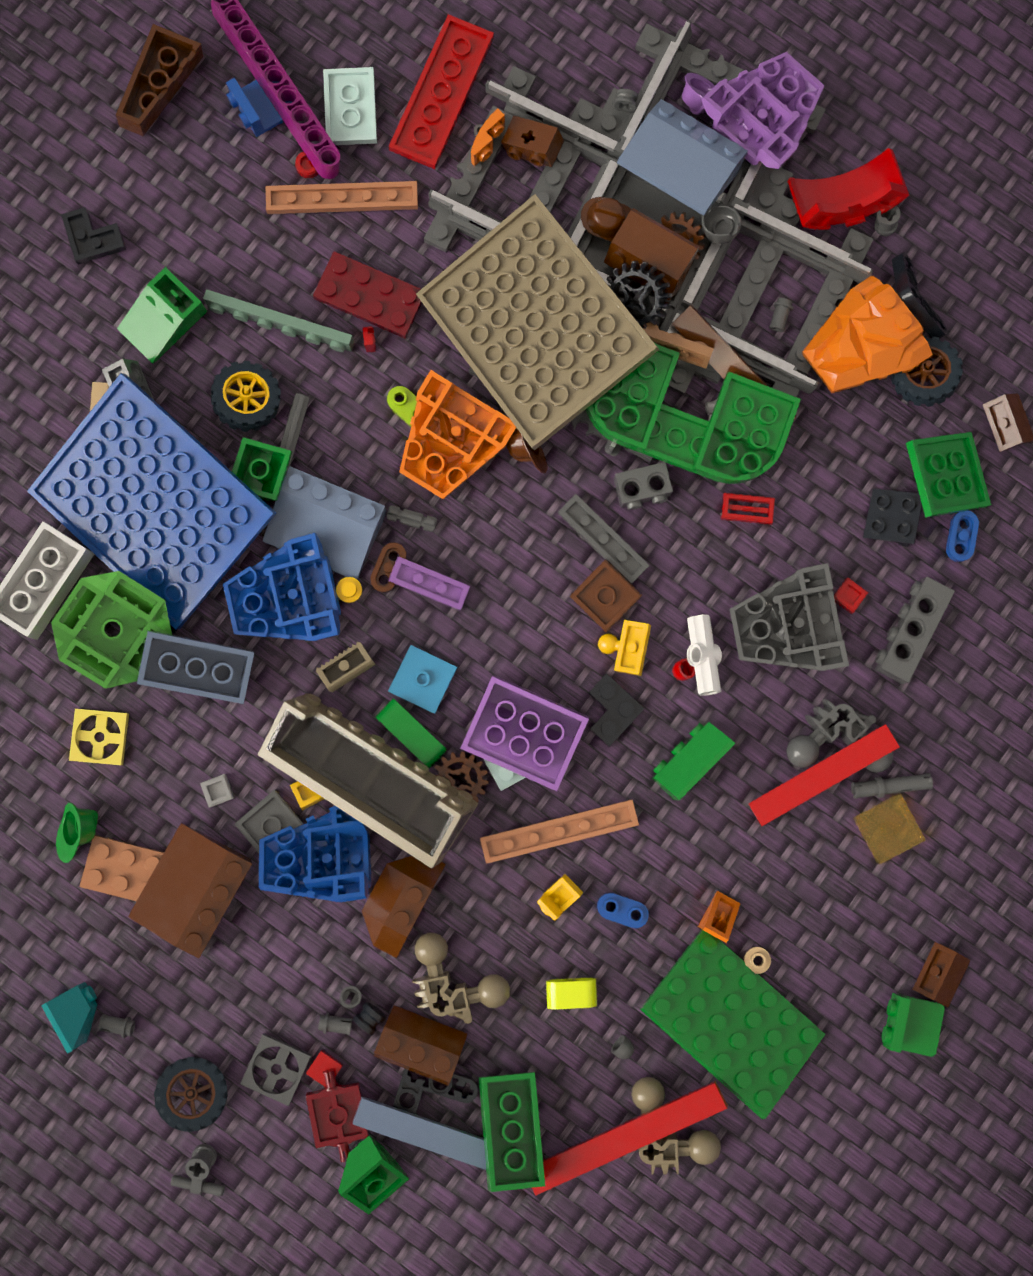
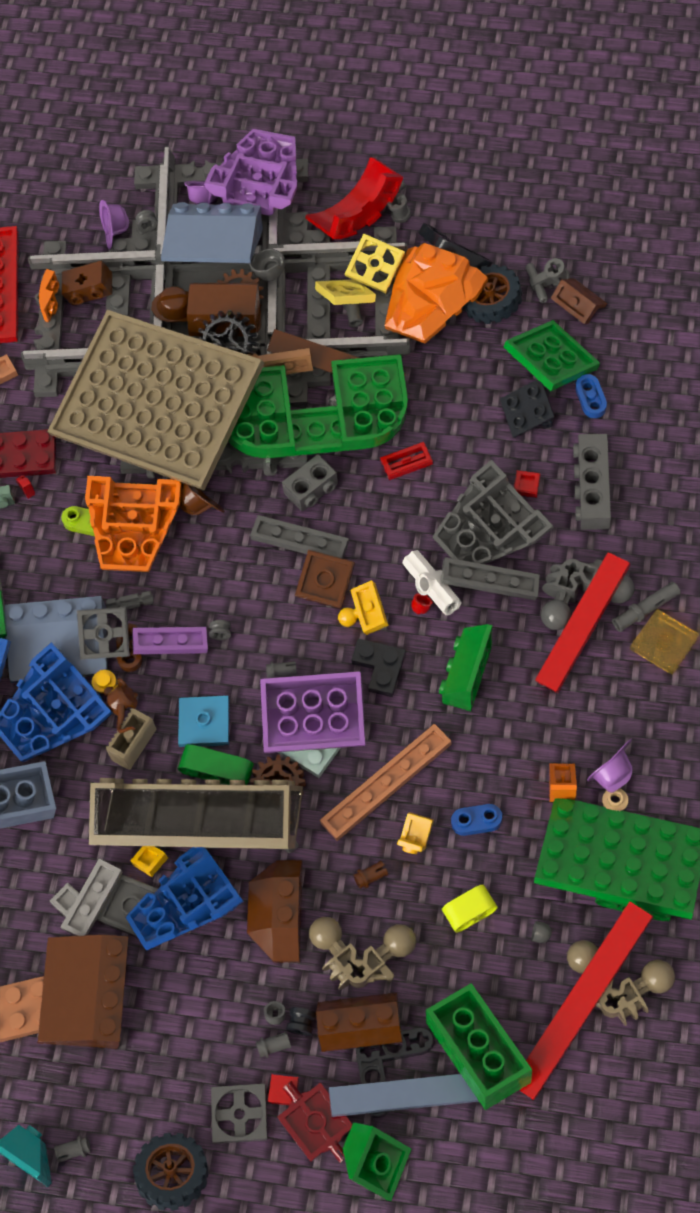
camera: 15 degrees left, 20 degrees down
none -> light grey plate [61,859,123,936]
none -> dark grey piece [77,607,130,660]
none -> medium lavender piece [99,200,129,249]
none -> reddish brown animal [104,678,138,733]
none -> dark grey bush [209,620,231,640]
none -> dark grey pin [266,661,297,678]
none -> light yellow piece [315,279,376,305]
none -> light yellow piece [345,234,405,294]
none -> reddish brown pin [353,860,388,889]
none -> dark grey plate [441,557,540,600]
none -> dark grey piece [525,258,570,303]
none -> medium lavender piece [587,739,632,793]

